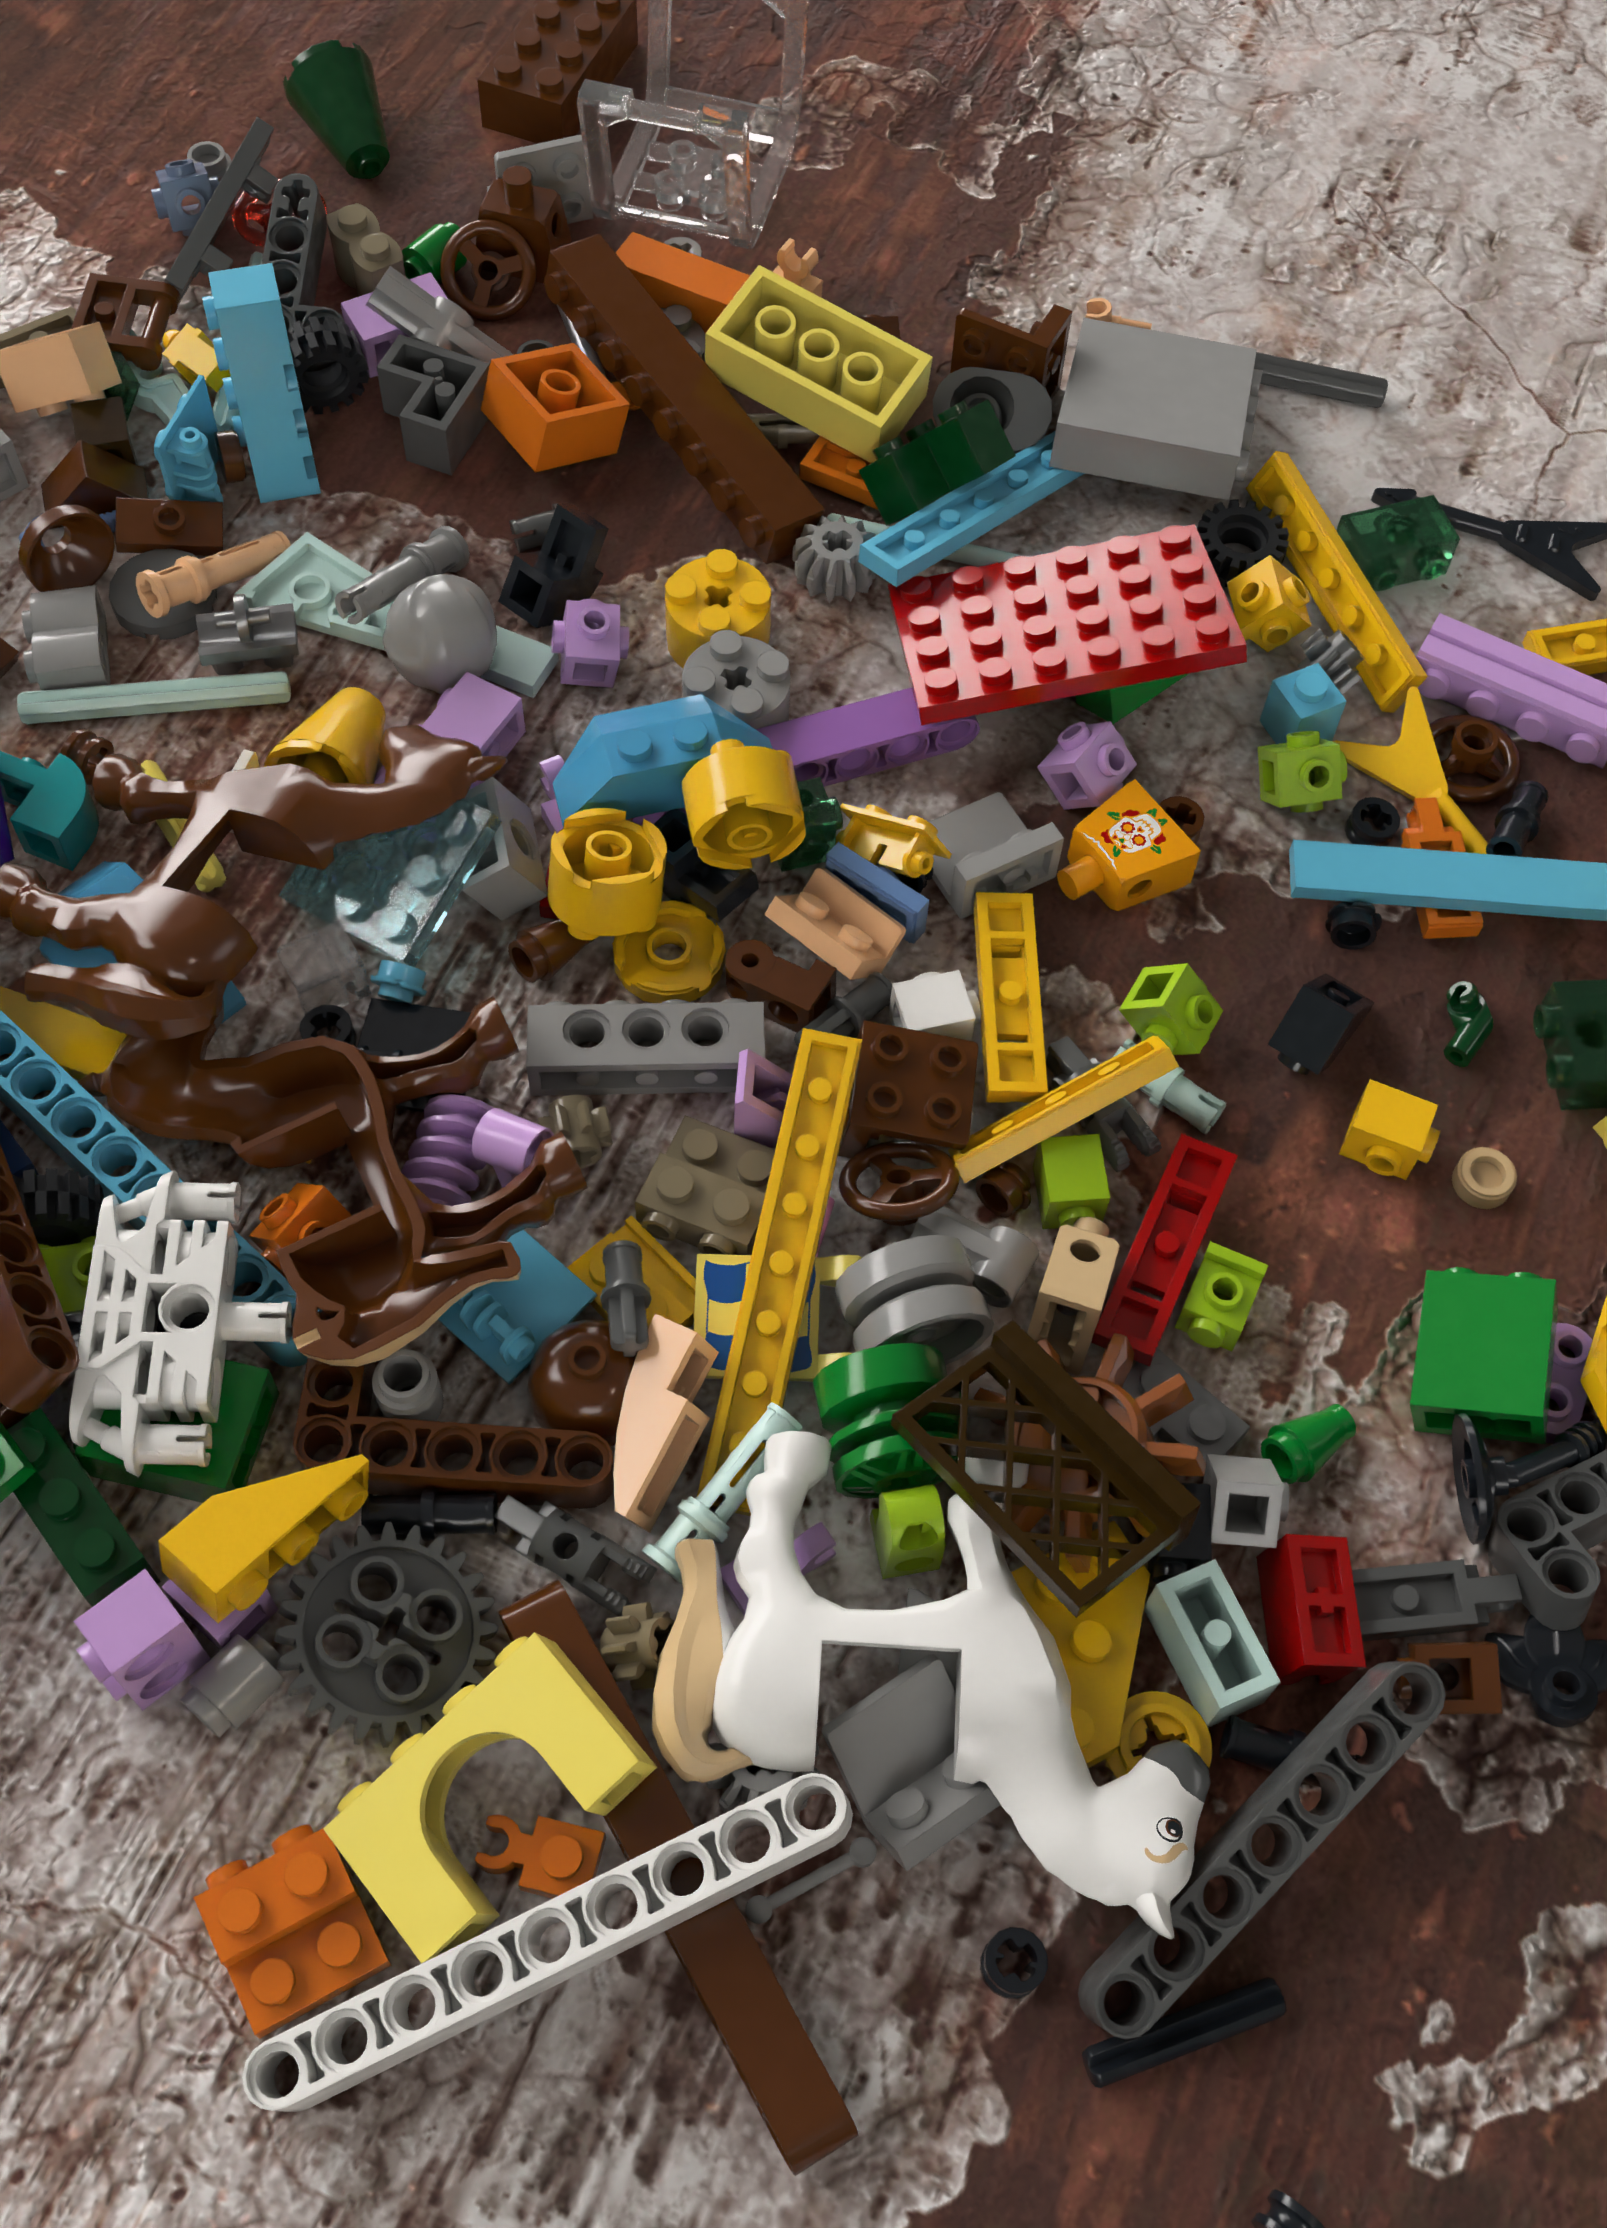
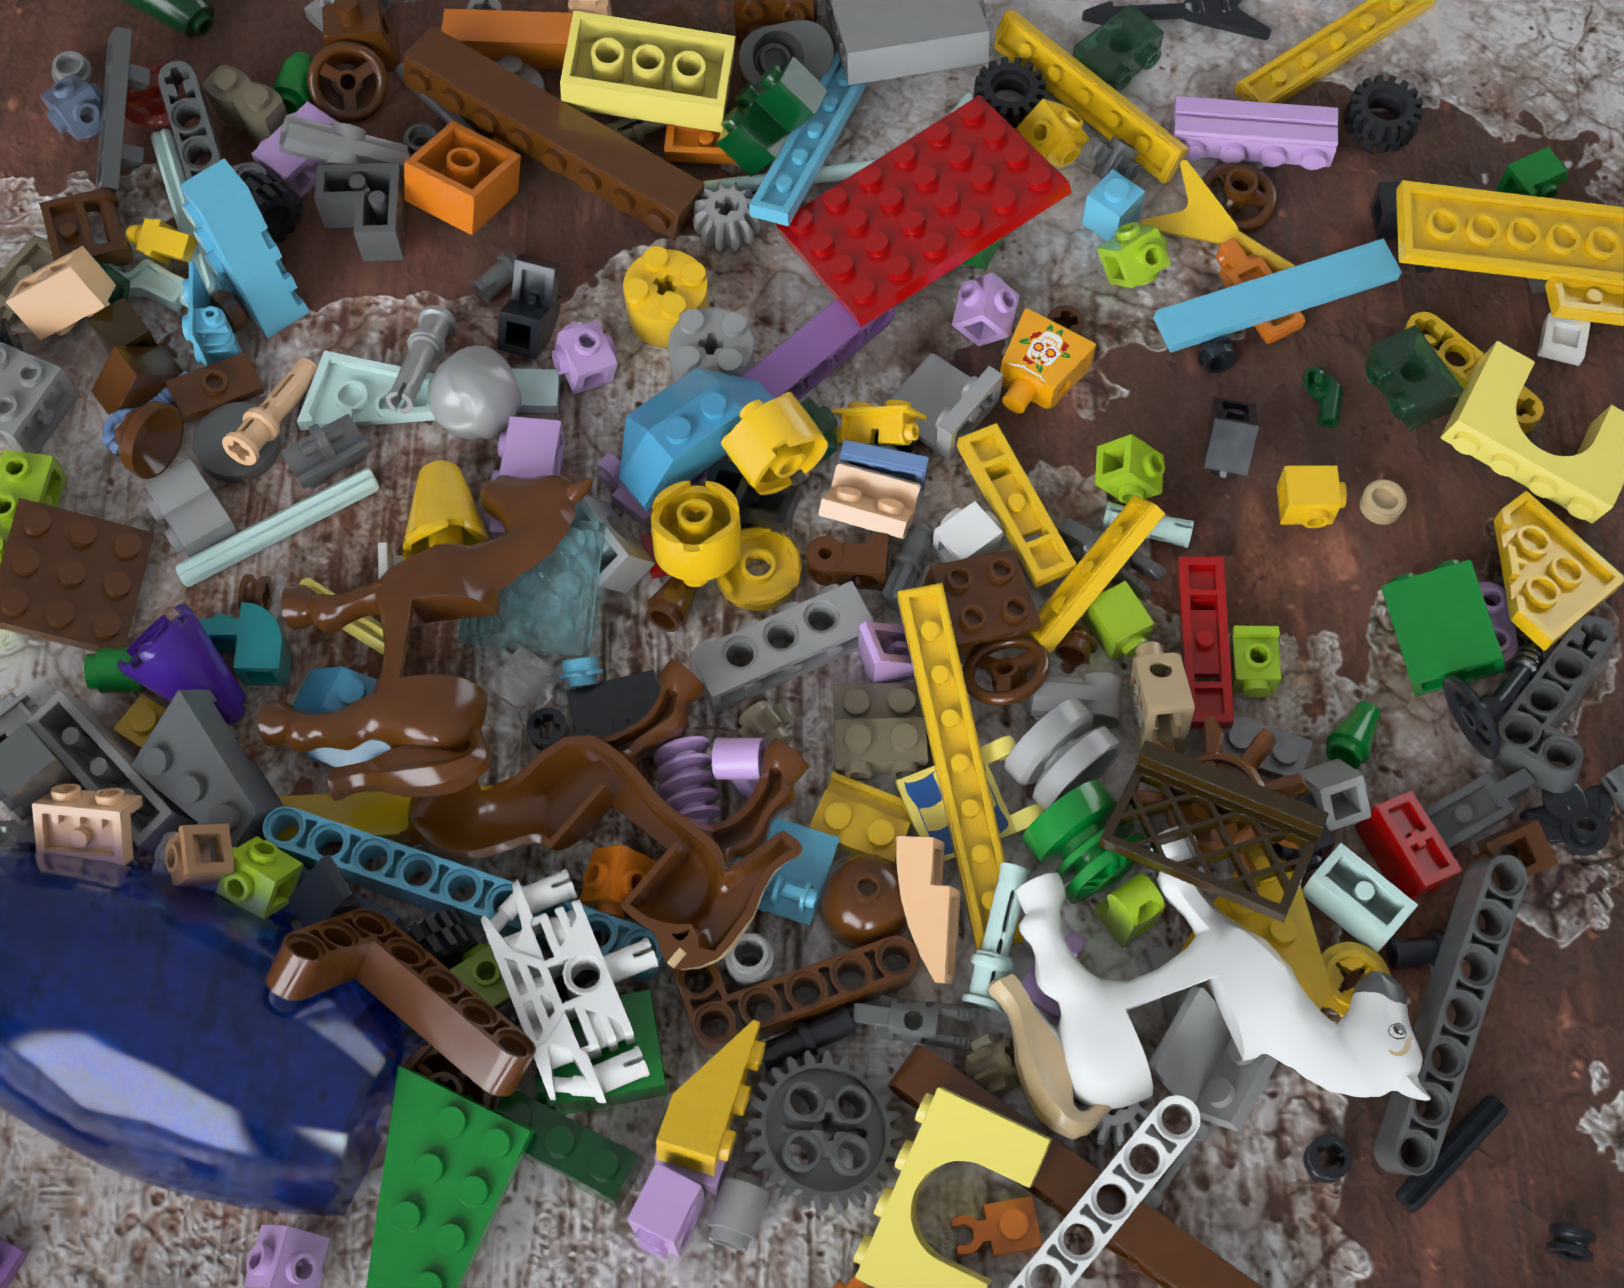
camera: 20 degrees left, 5 degrees up
dark grey axle [600,1240,651,1357] -> none
black bush [1344,797,1400,846] -> none
black pin [1486,780,1549,857] -> none

